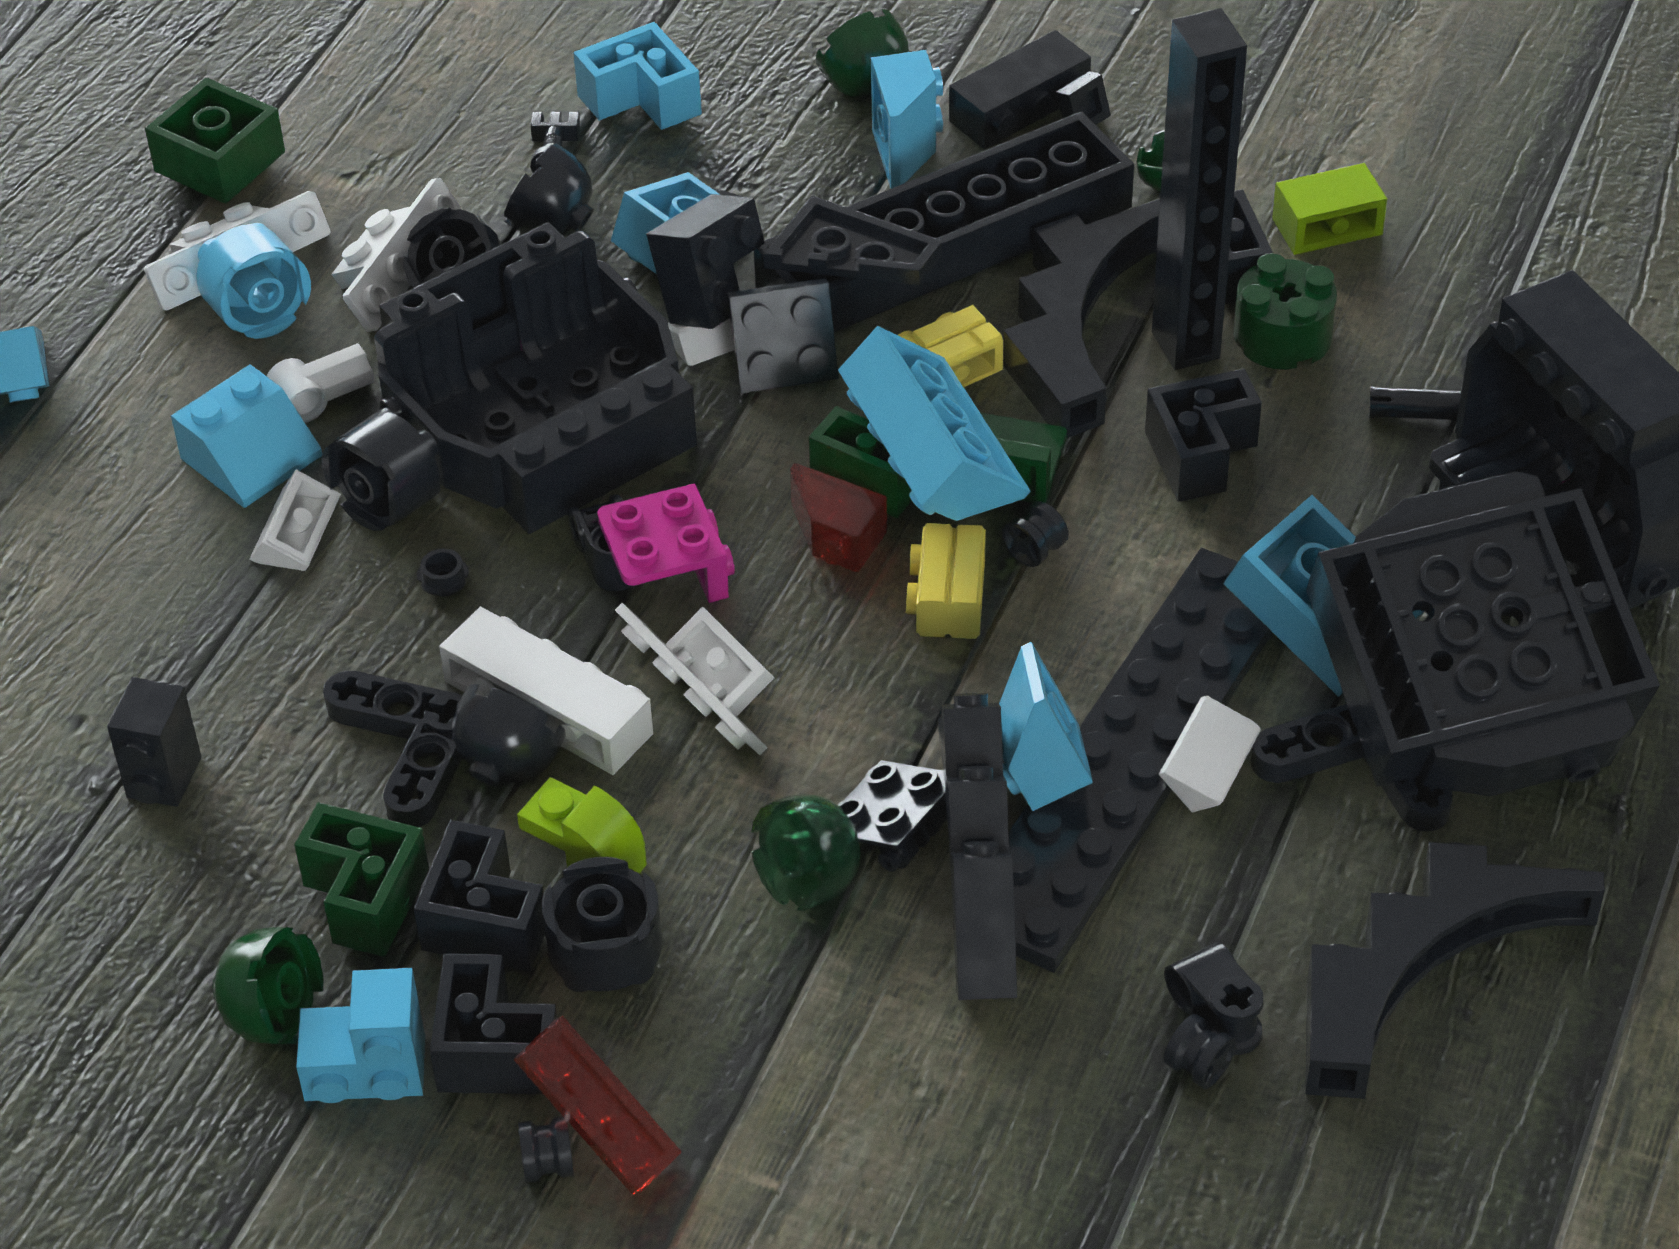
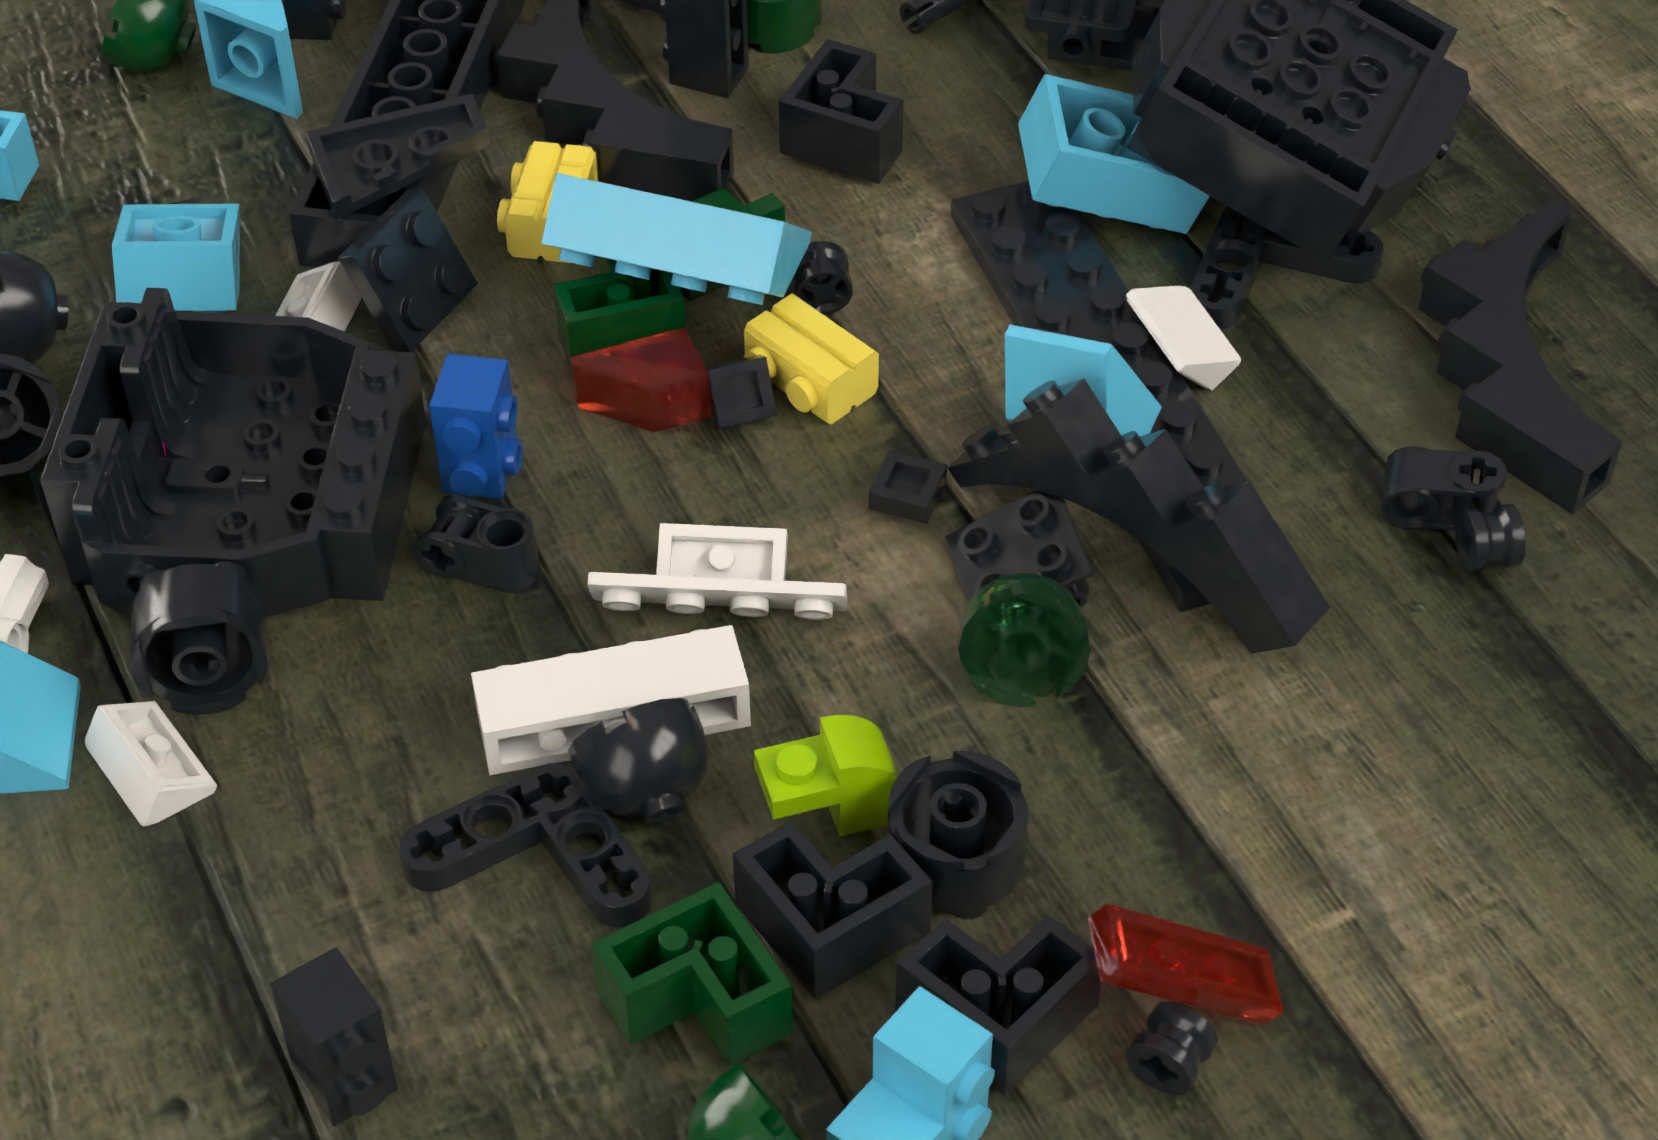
camera: 50 degrees left, 0 degrees up
black plate [417,548,469,597] -> none
dark pink bracket [597,483,735,603] -> none
black brick [646,194,765,329] -> none
none -> blue brick [429,354,523,499]
none -> black plate [703,354,777,428]
none -> black plate [868,450,947,524]

